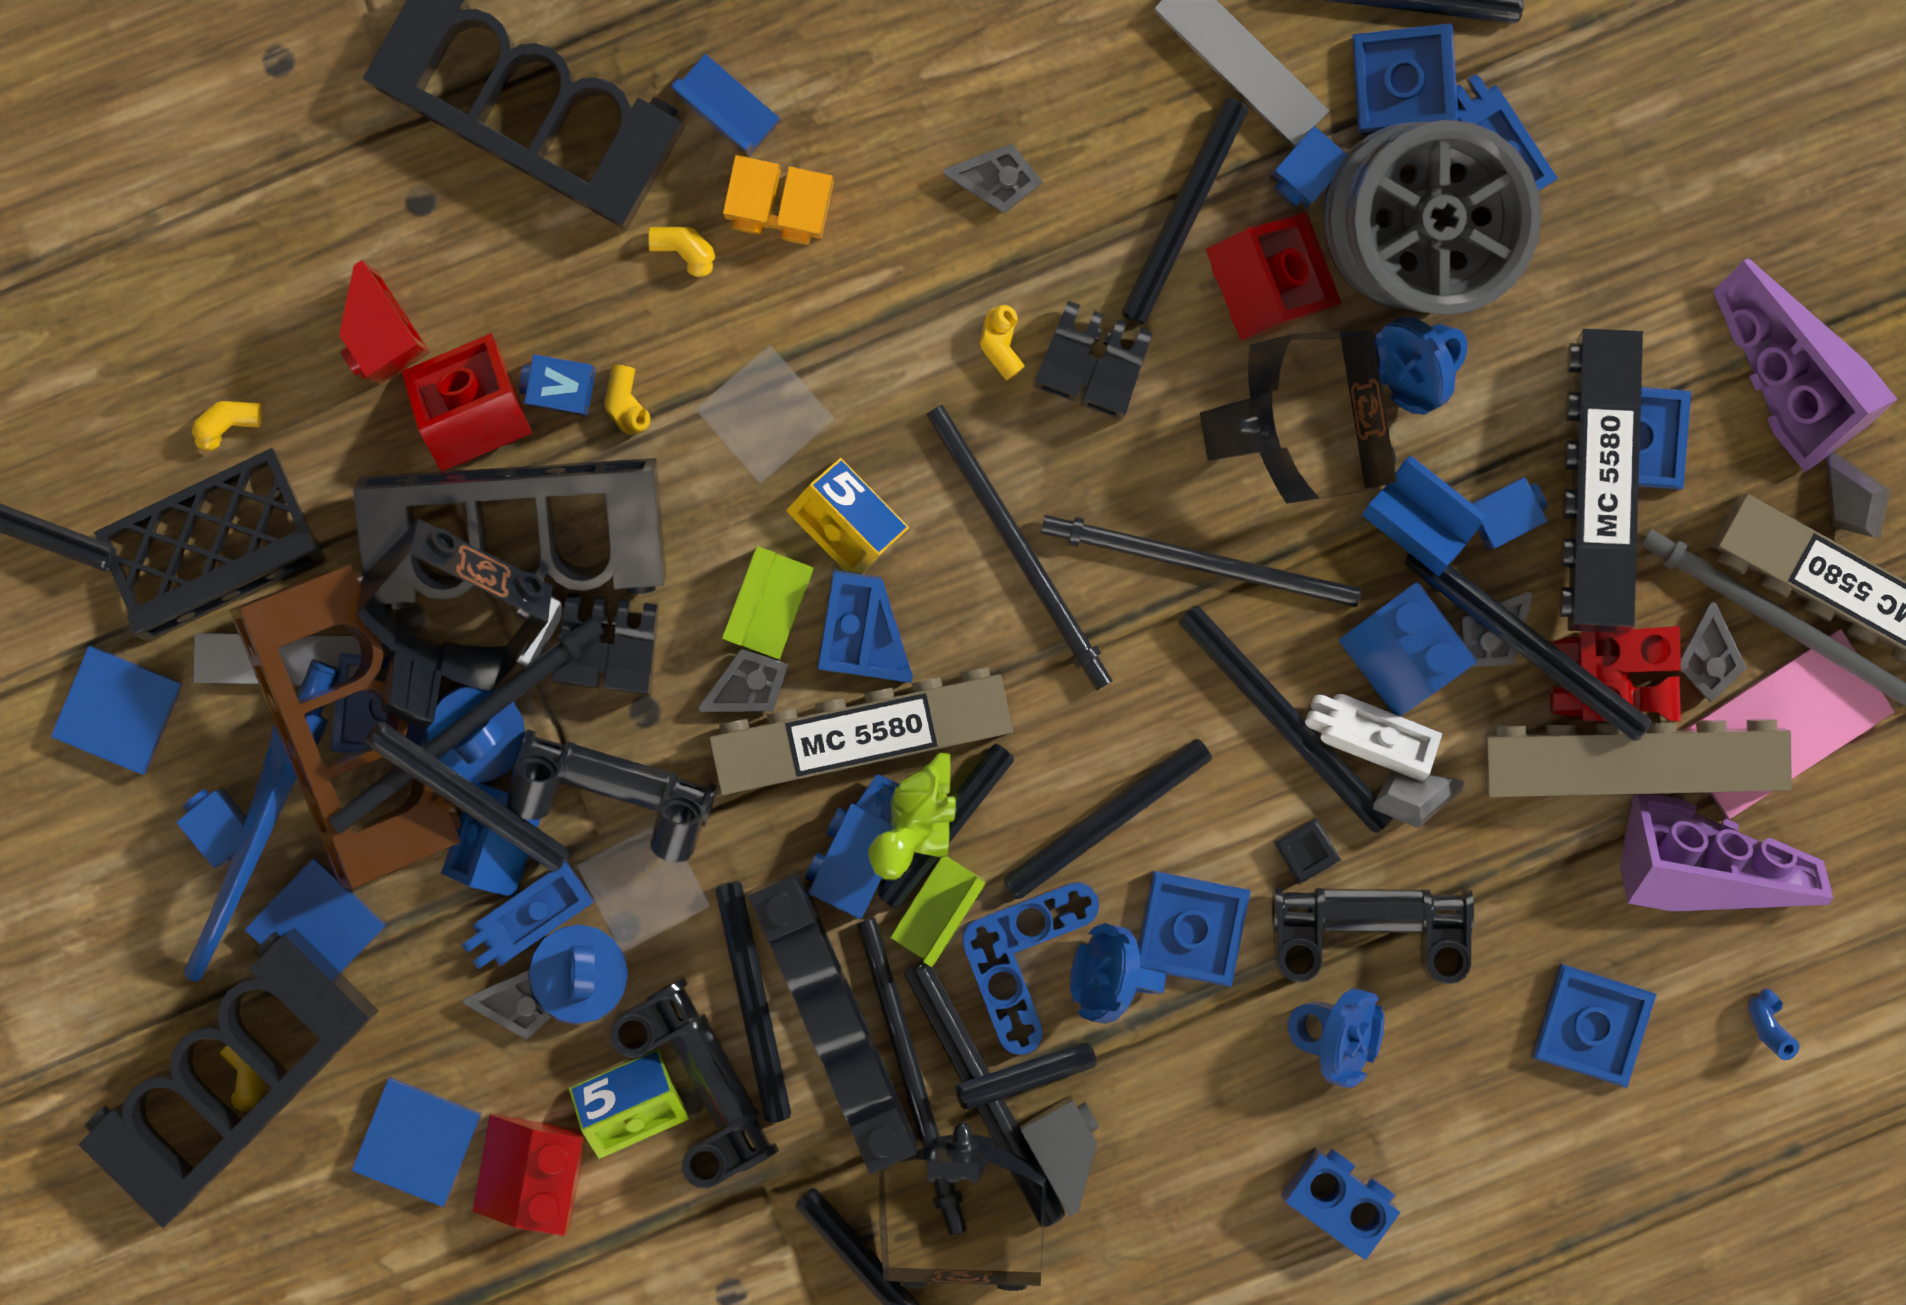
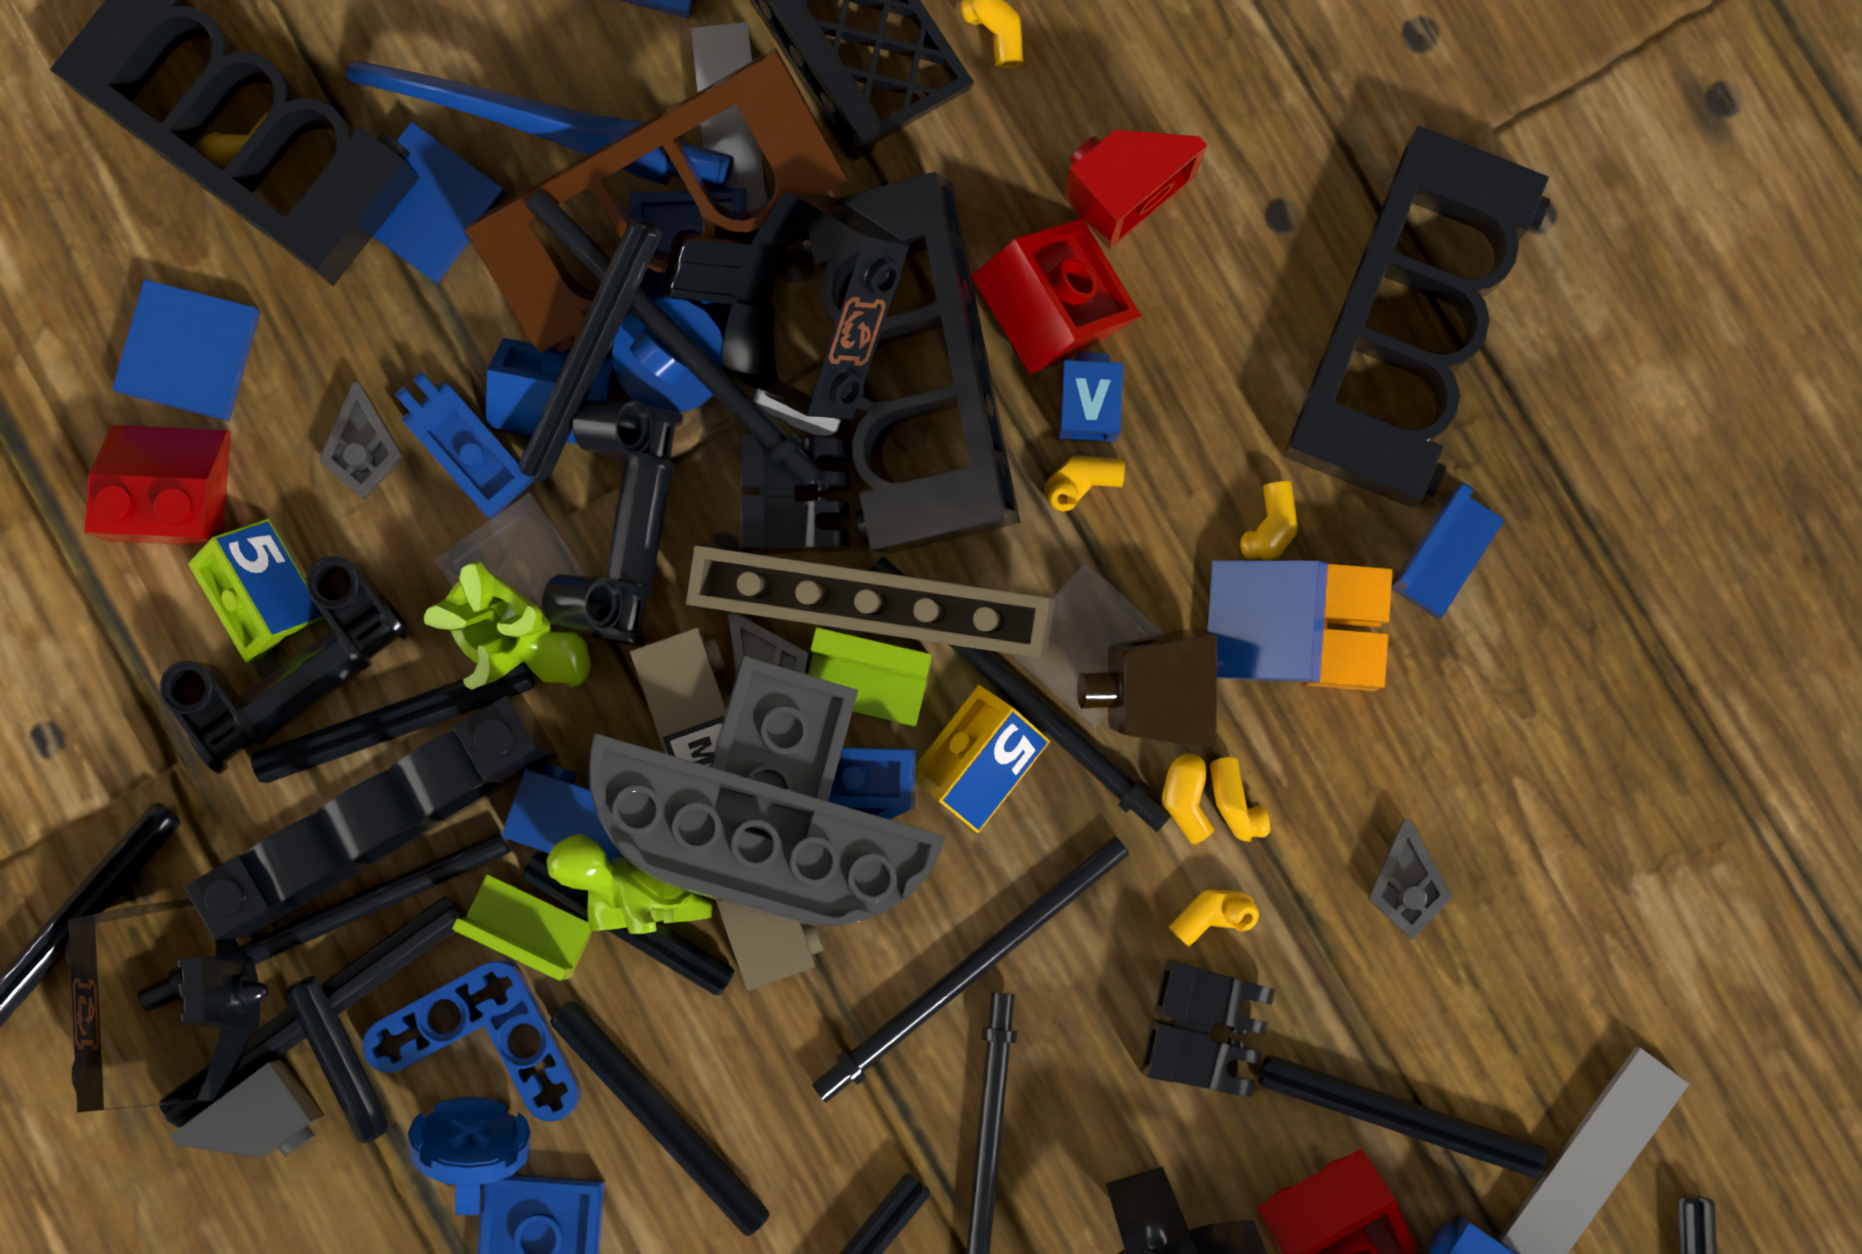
camera: 85 degrees right, 5 degrees down
blue brick [176,788,247,868] -> none
blue tile [528,924,628,1025] -> none
none -> lime animal [424,561,591,690]
none -> dark grey plate [589,656,946,926]
none -> dark tan brick [686,546,1055,659]
none -> black bar [870,556,1171,833]
none -> dark brown torso [1077,628,1217,747]
none -> yellow arm [1162,753,1215,845]
none -> blue tile [1207,561,1328,682]
none -> yellow arm [1209,757,1270,842]

